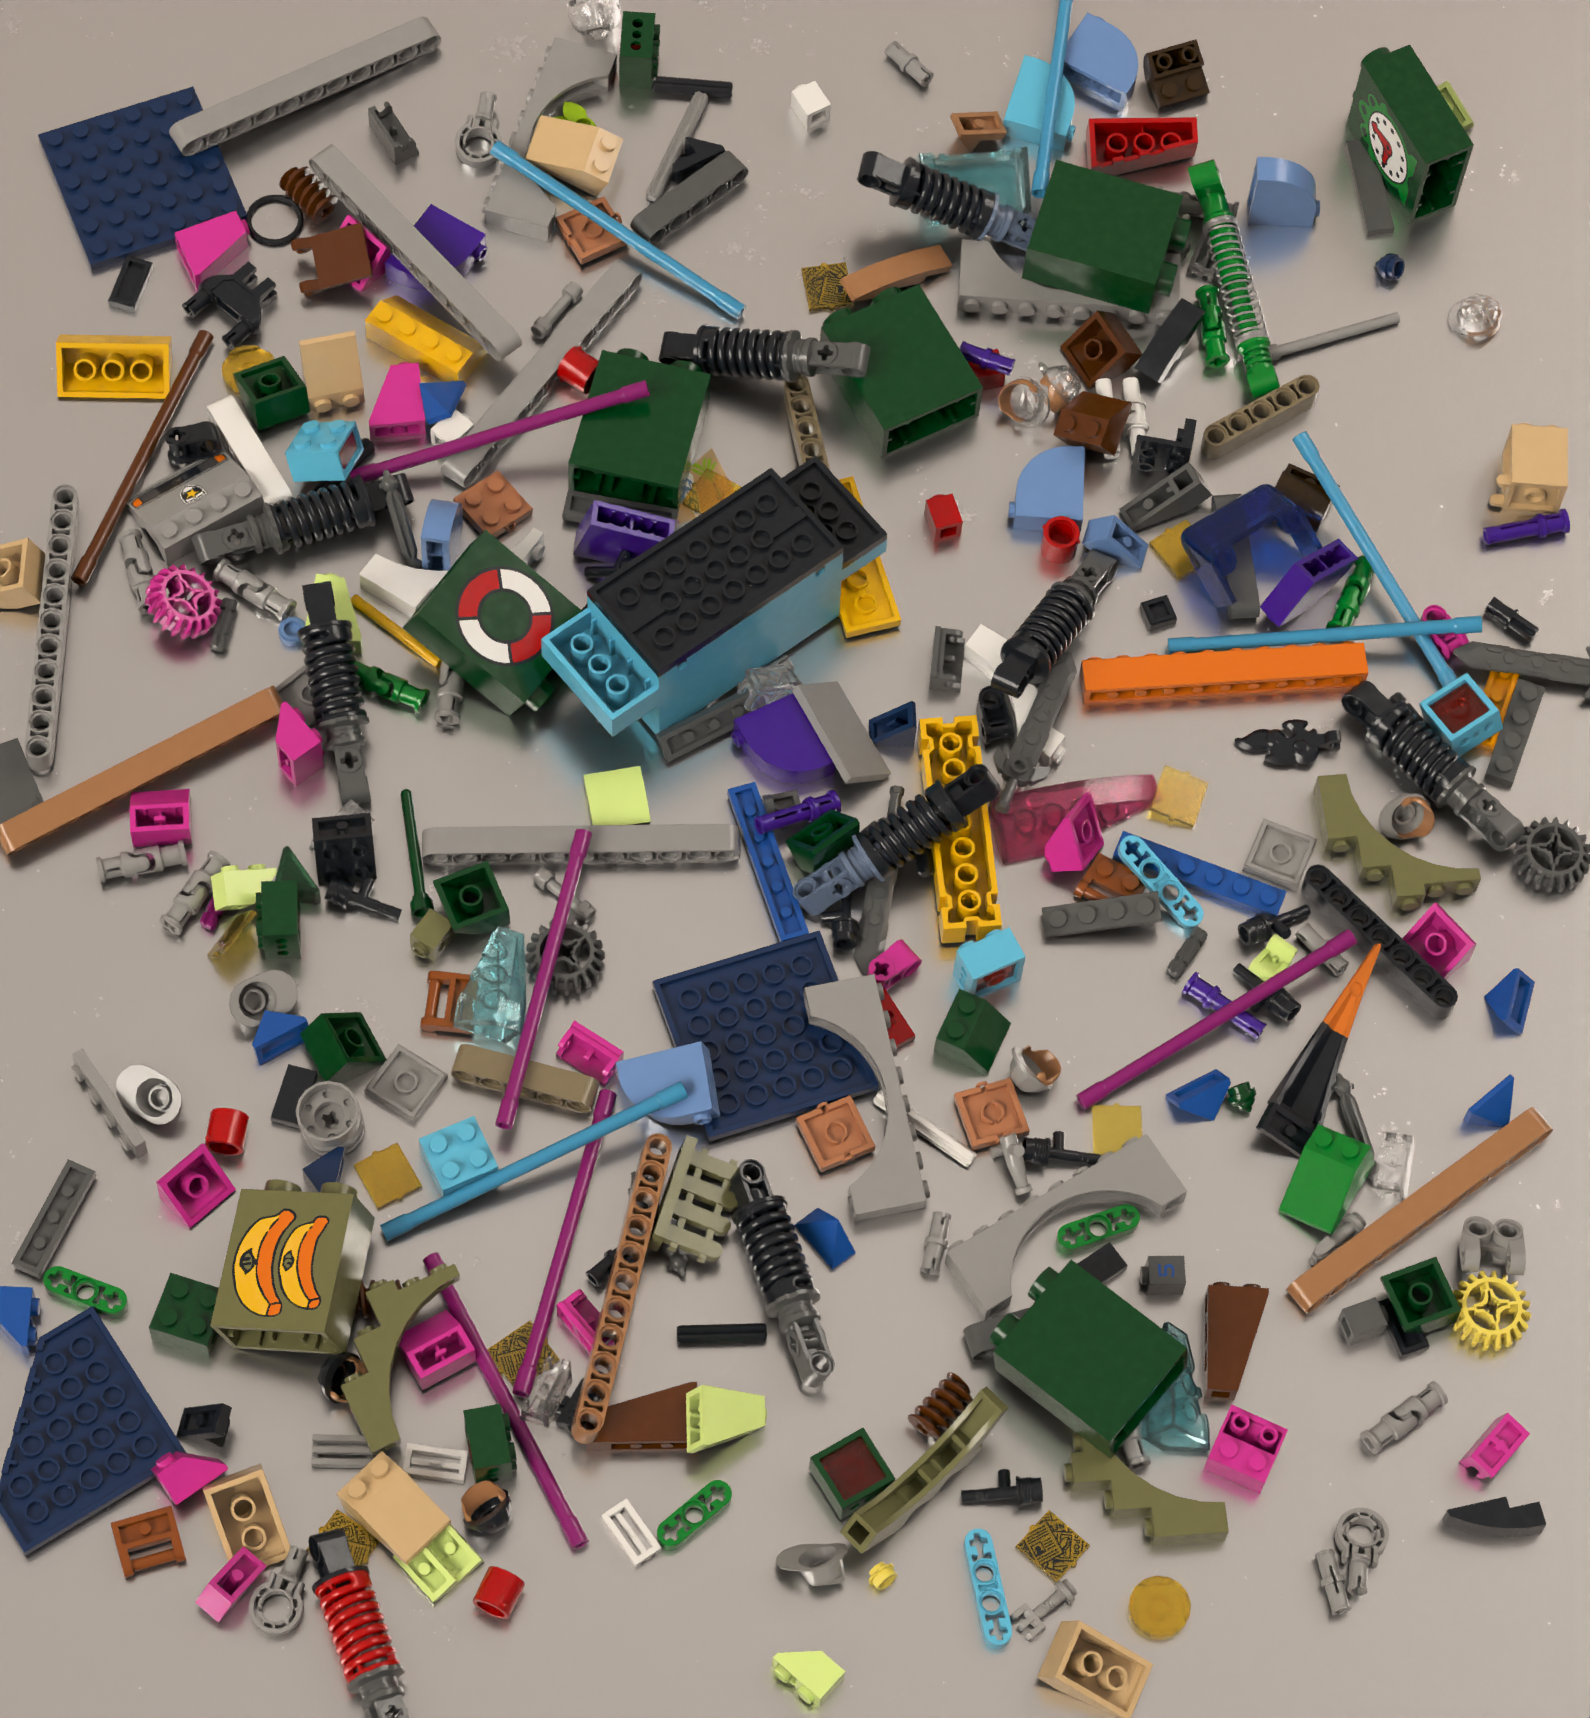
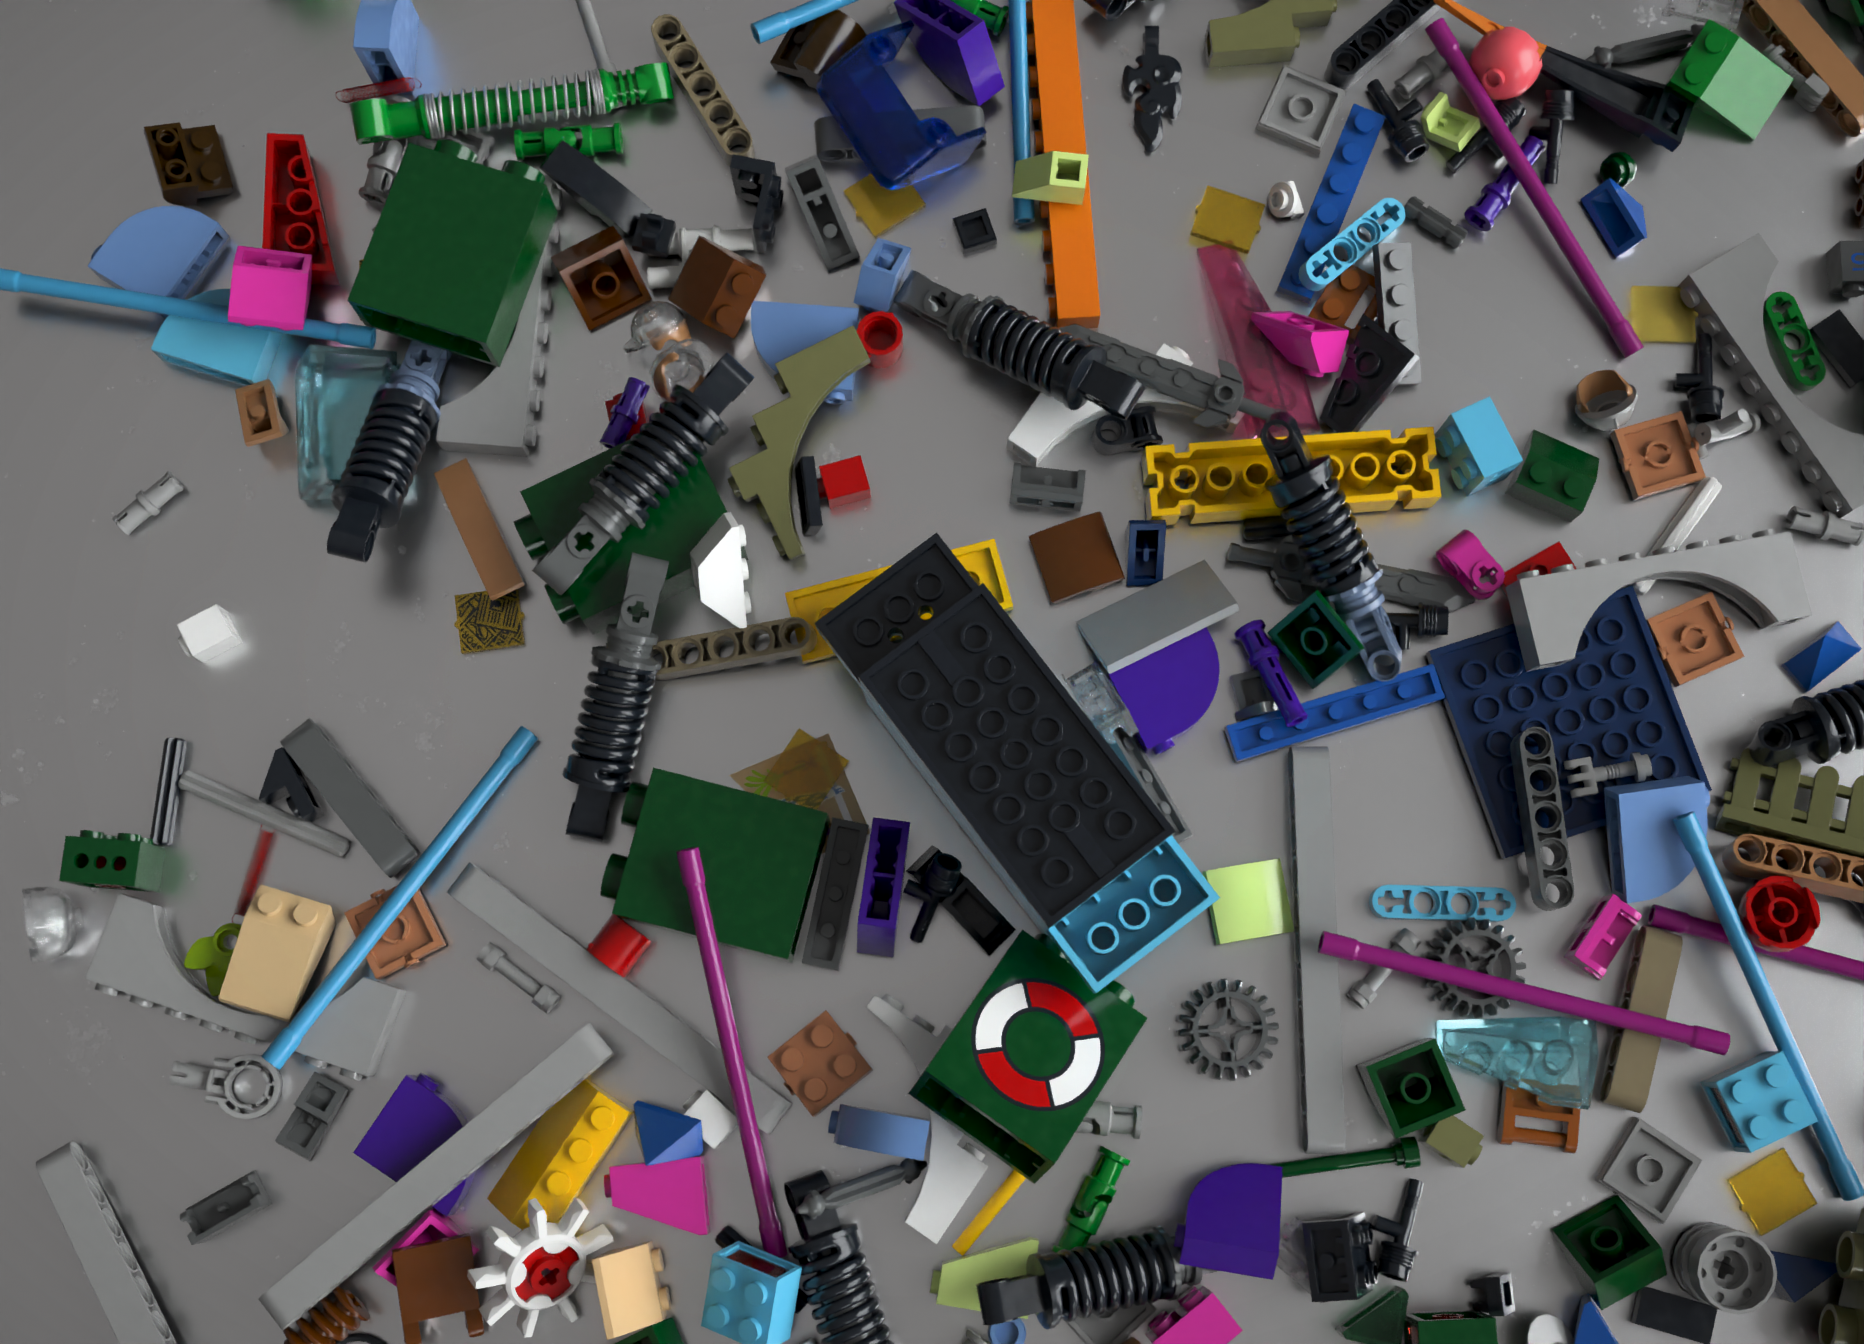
camera: 85 degrees left, 15 degrees up
none -> dark pink slope [228,246,312,331]
none -> red piece [232,824,275,923]
none -> dark grey slope [275,1072,348,1161]
none -> red piece [336,77,422,103]
none -> white gear [467,1198,614,1338]
none -> black piece [532,352,755,595]
none -> black tile [632,213,676,258]
none -> white slope [690,512,751,628]
none -> olive arch [727,325,871,560]
none -> black tile [794,456,823,536]
none -> yellowish green slope [1012,151,1089,205]
none -> reddish brown slope [1029,511,1125,604]
none -> dark purple brick [1174,1163,1283,1280]
none -> dark grey gear [1177,979,1279,1081]
none -> white plate [1268,181,1305,219]
none -> black wing [1320,314,1419,433]
none -> medium azure beam [1368,885,1516,922]
none -> coral cylinder [1468,27,1542,100]
none -> black tile [1470,1272,1515,1316]
none -> dark grey beam [1510,727,1574,911]
none -> black piece [1529,90,1575,184]
none -> light grey hinge [1563,752,1652,798]
none -> red cylinder [1738,876,1821,952]

